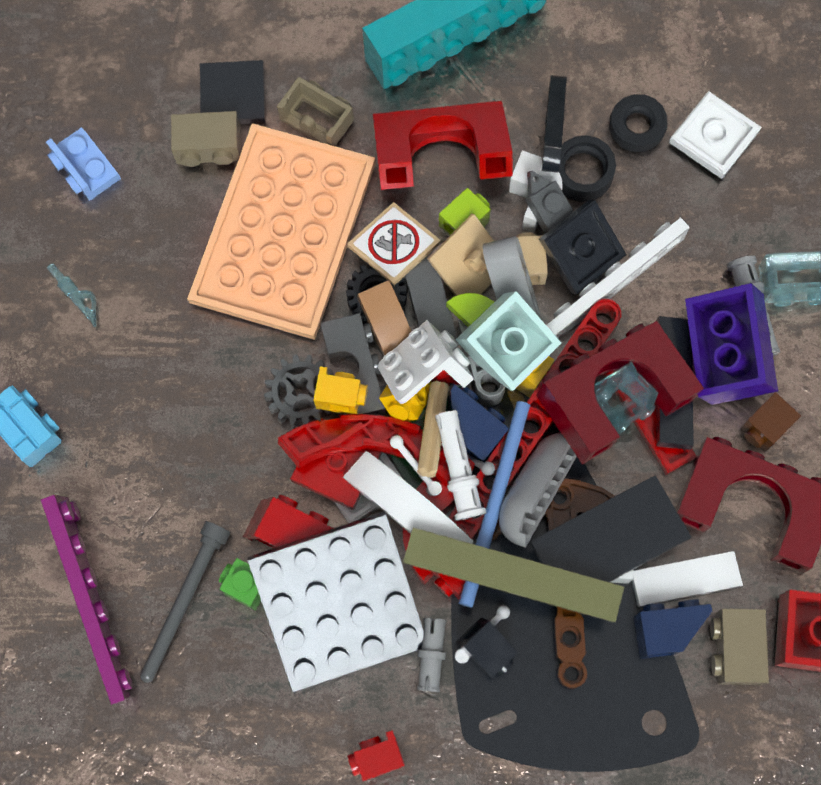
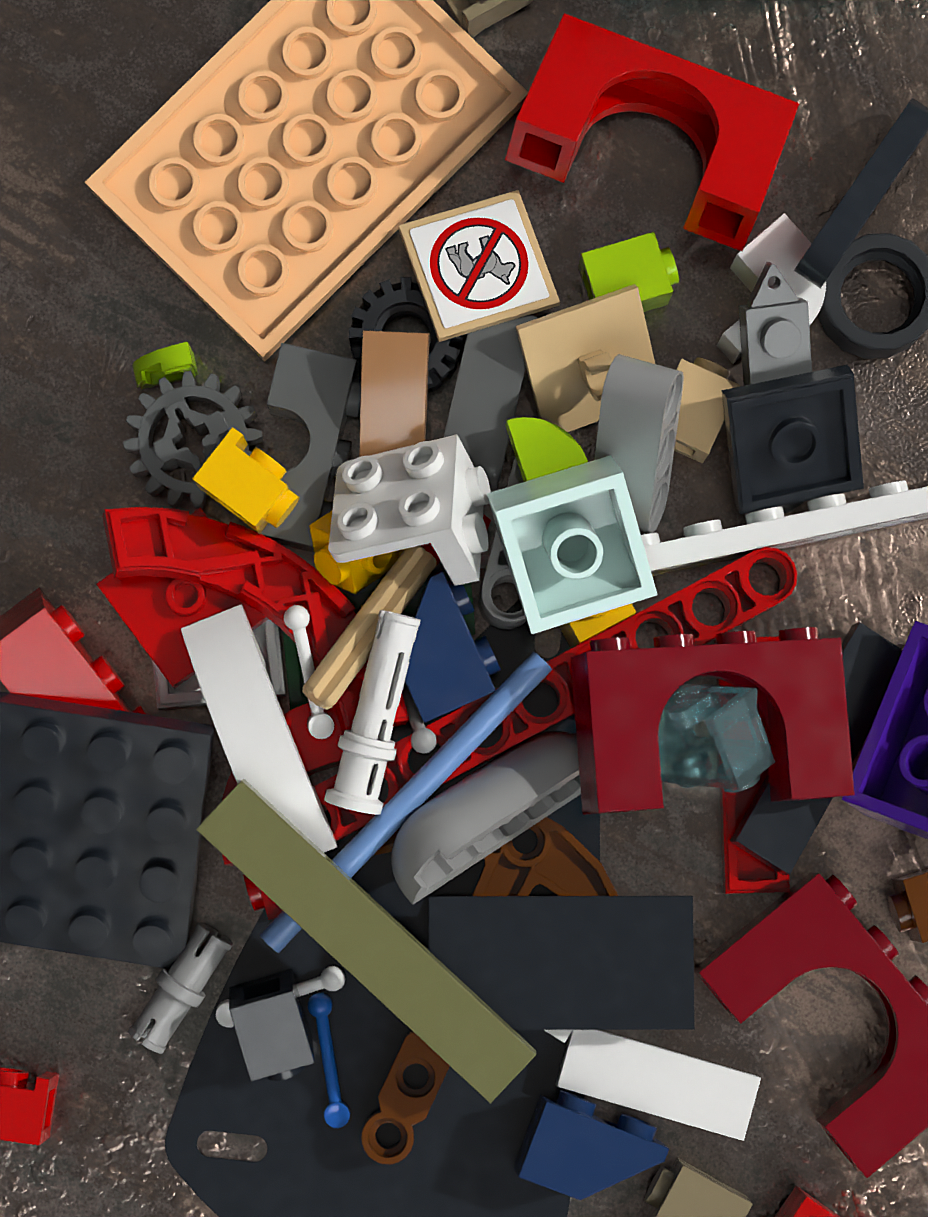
camera: 20 degrees right, 10 degrees up
none -> lime tile [132,342,198,389]
none -> blue hinge [307,993,350,1128]

